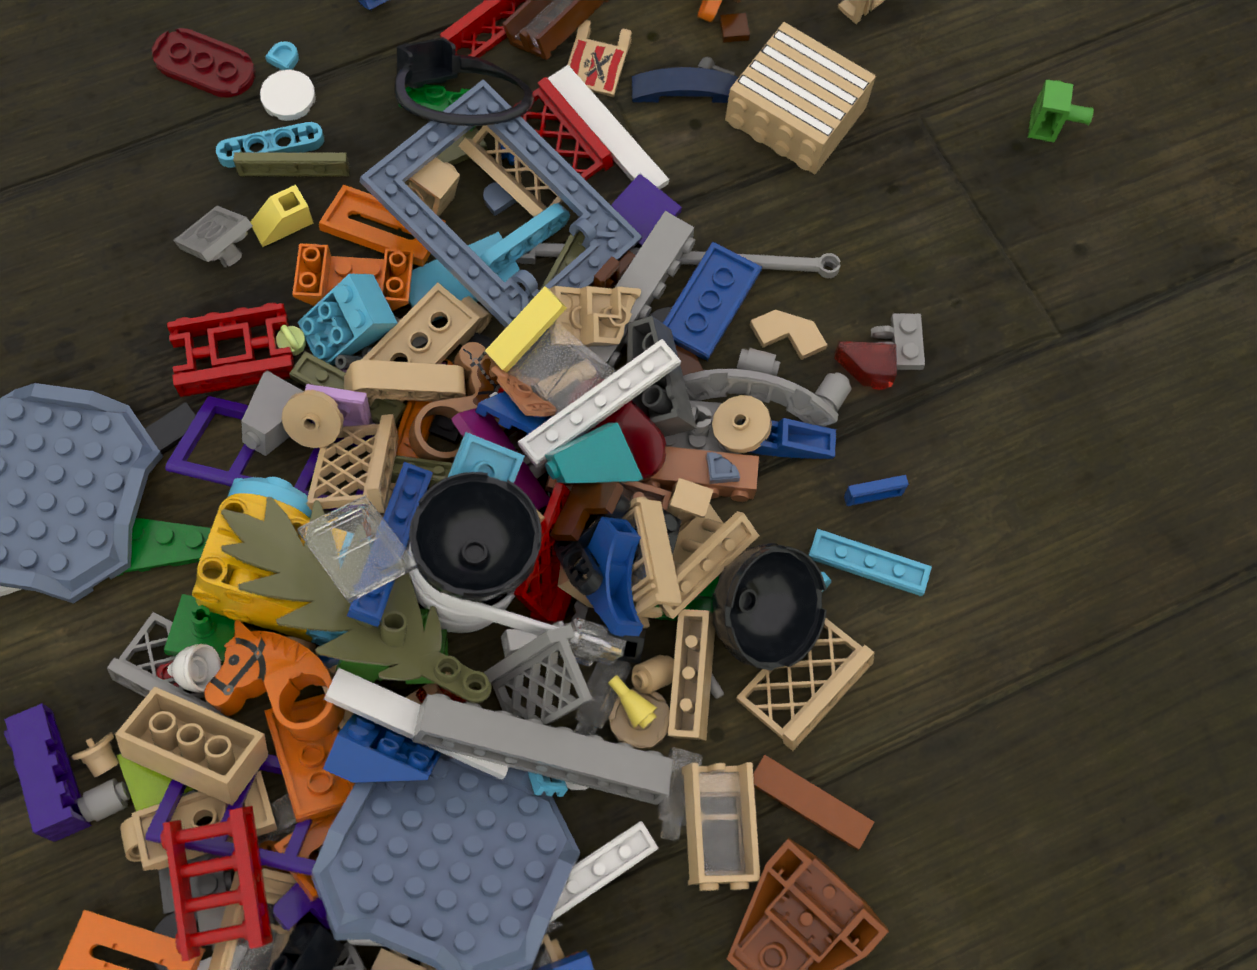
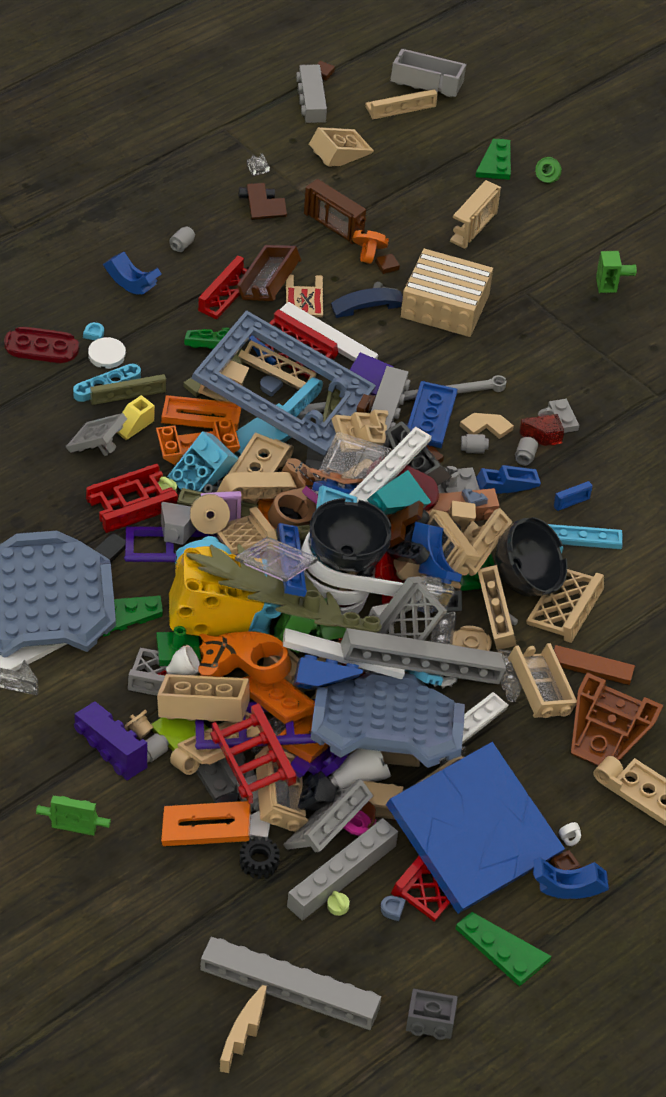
camera: 15 degrees left, 20 degrees down
black brick [394,37,534,126] -> none
light yellow tile [485,286,567,372] -> none
light yellow cone [608,675,658,729] -> none
tan brick [631,655,674,694] -> none
light grey tile [683,369,838,427] -> none
tan plate [712,395,772,453] -> none

